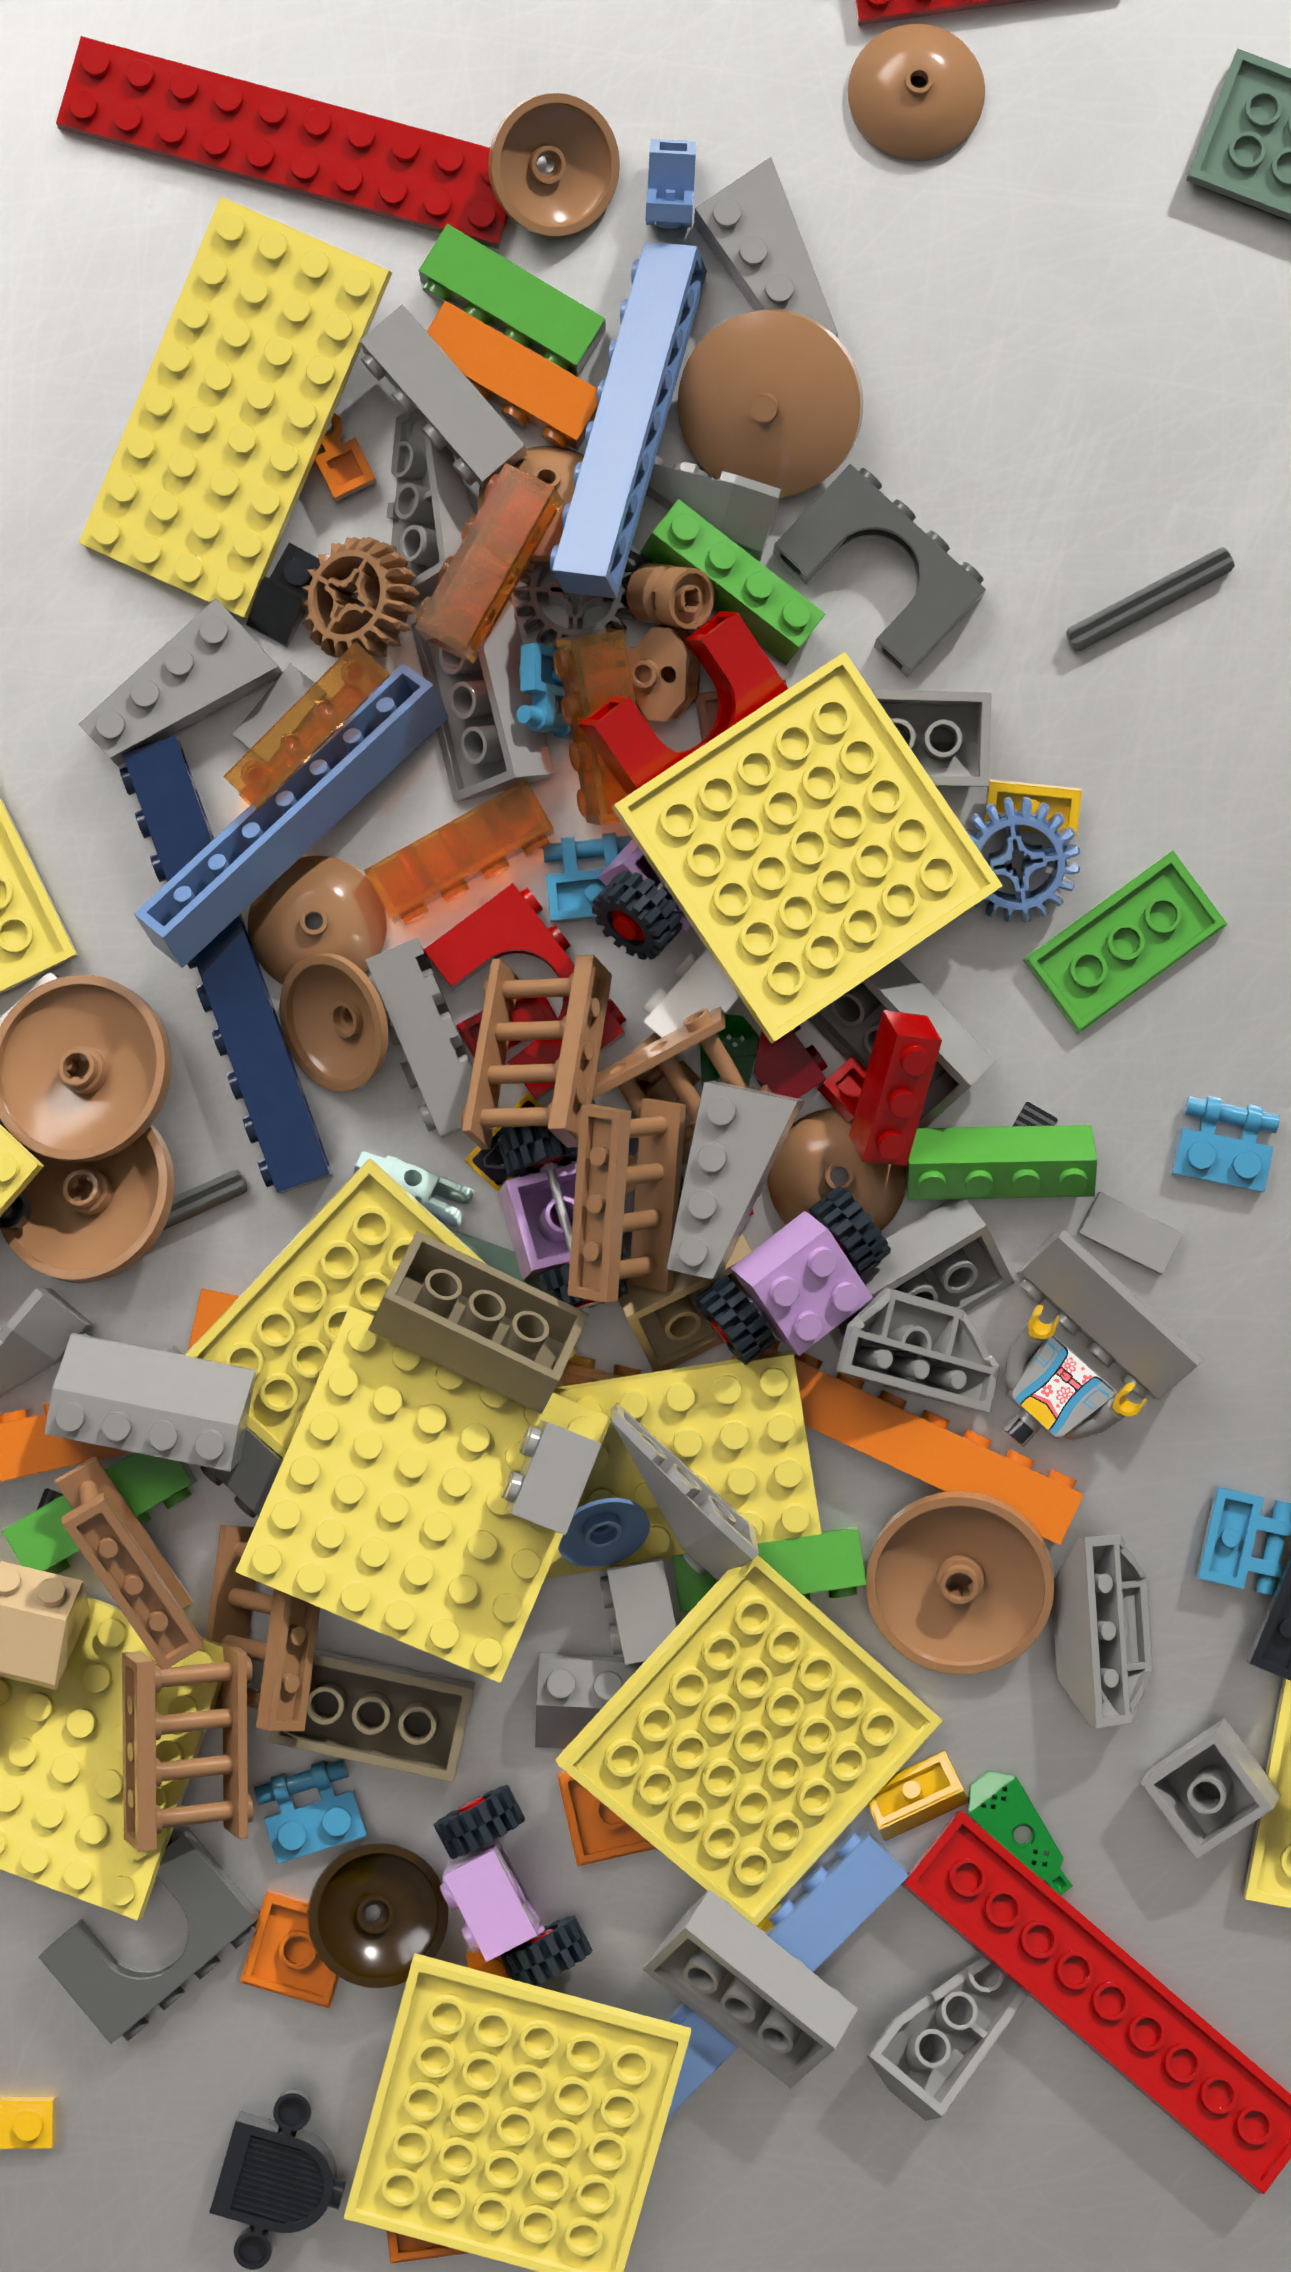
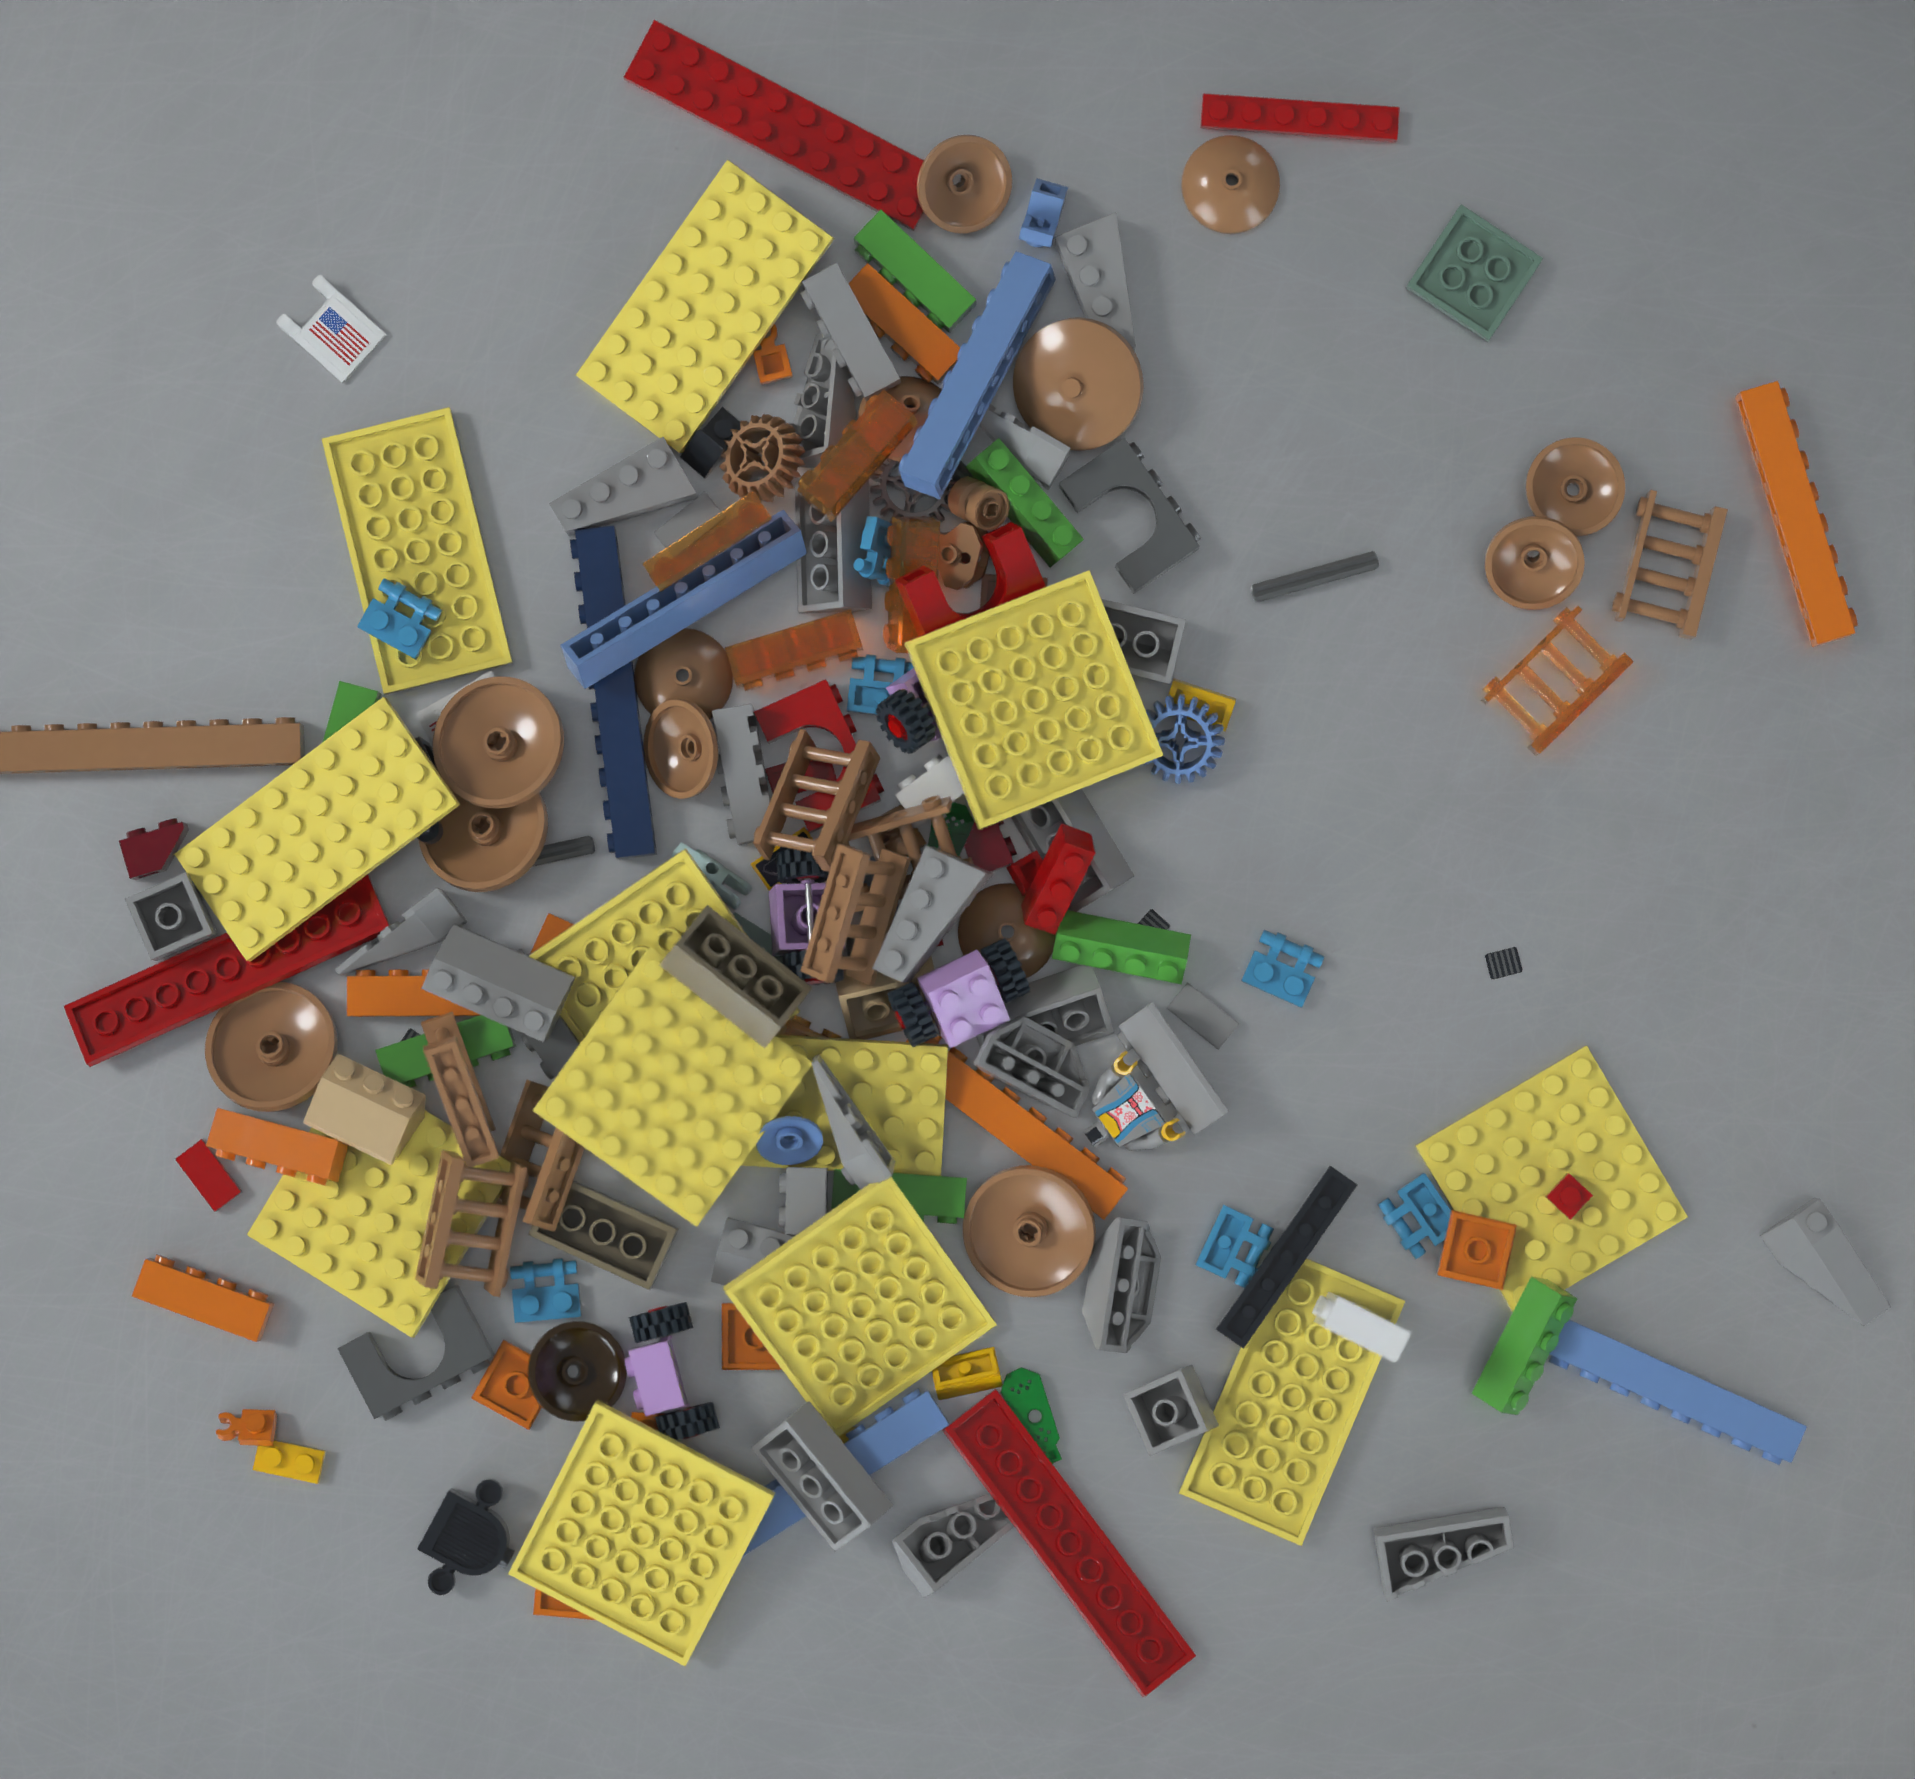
camera: 15 degrees right, 0 degrees up
light grey brick [501,1419,602,1535] -> none
bright green tile [1023,850,1228,1034] -> none

